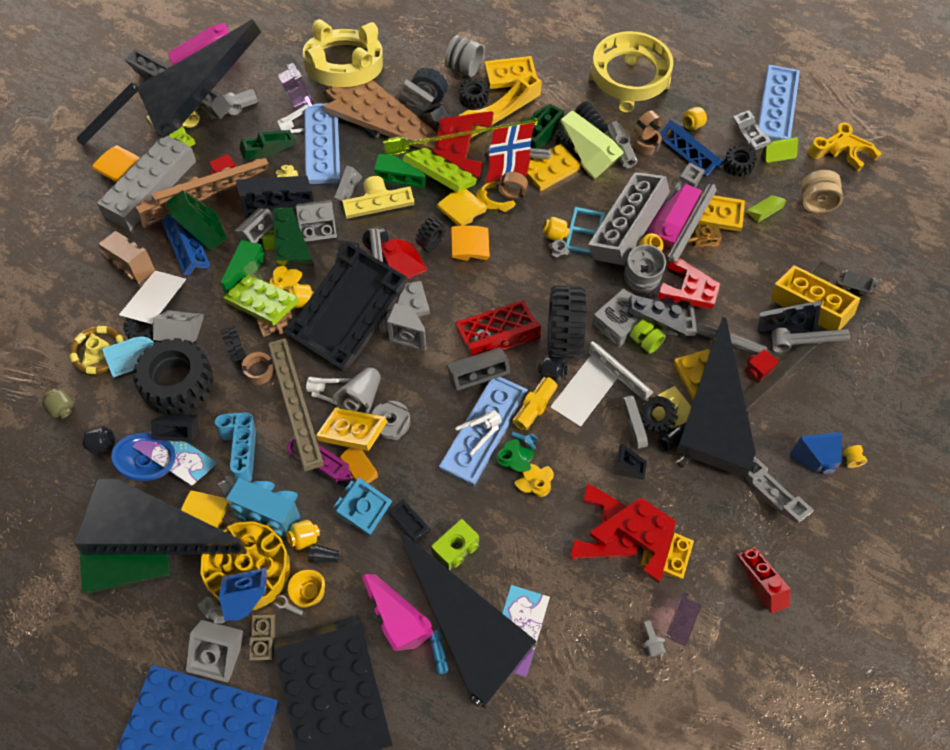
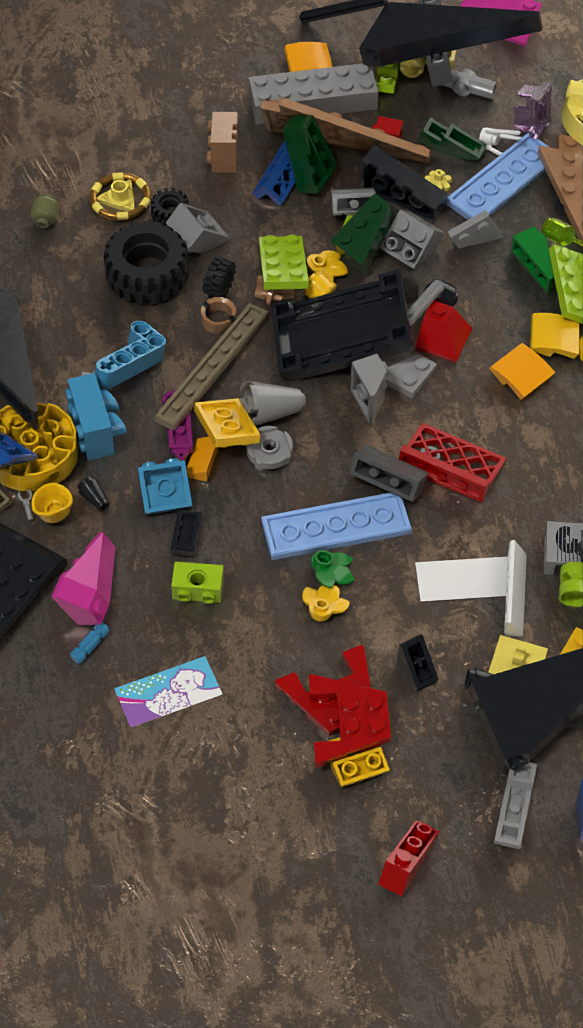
camera: 50 degrees right, 5 degrees down
black head [82,426,115,455] -> none
medium azure window [102,336,154,377] -> none
blue dish [112,433,176,481] -> none
white sticker [119,271,186,324] -> none
sticker [132,431,218,485] -> none
black slope [151,413,199,442] -> none
yellow slope [181,490,229,529] -> none
green slope [221,240,265,294] -> none
yellow head [287,520,320,550] -> none
white plant [306,377,351,406] -> none
light yellow plate [342,176,414,219] -> none
black slope [401,533,537,709] -> none
black tyre [415,216,446,251] -> none
white plant [455,410,501,456] -> none
yellow piece [512,377,558,431] -> none
dark azure hand [512,432,540,449] -> none
black head [538,356,568,382] -> none
black tyre [548,285,586,359] -> none
light grey beam [622,395,648,449] -> none
black tyre [639,395,678,432] -> none
light grey piece [642,620,666,657] -> none
clear purple panel [665,592,701,646] -> none

